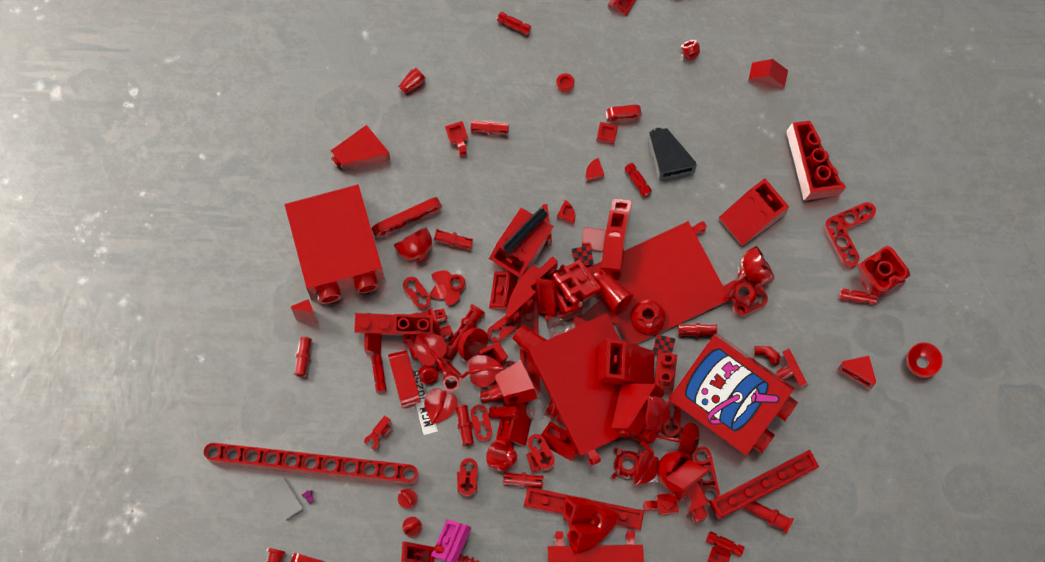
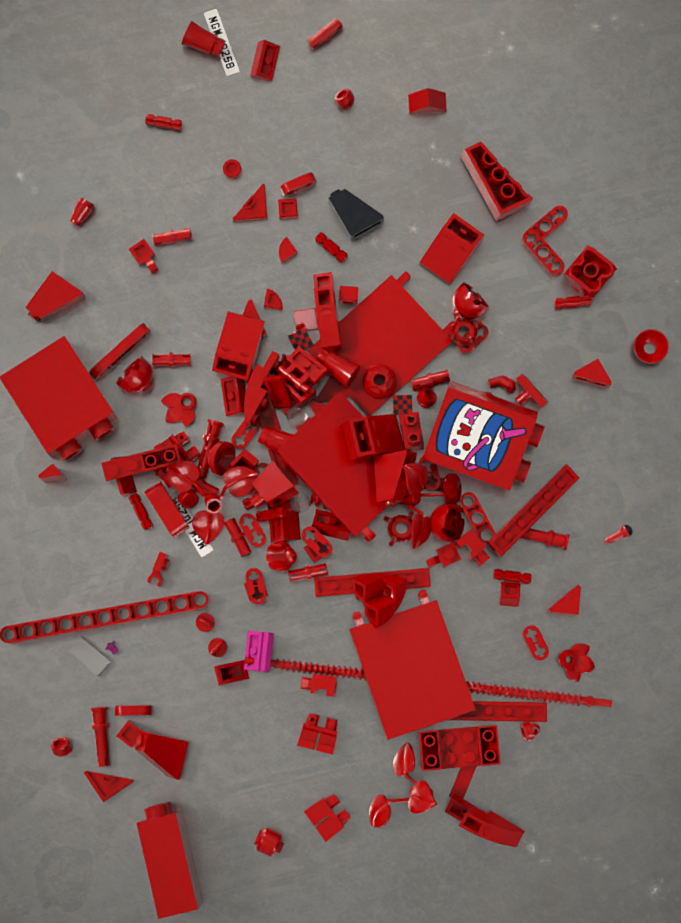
camera: 15 degrees left, 10 degrees up
red pin [294,337,312,377] -> none
red beam [403,277,431,311] -> none
black axle [503,208,548,254] -> none
red slope [666,460,709,492] -> none
none -> red tile [233,184,268,222]
none -> red slope [339,286,359,305]
none -> red tile [417,387,437,408]
none -> red piece [604,525,633,544]

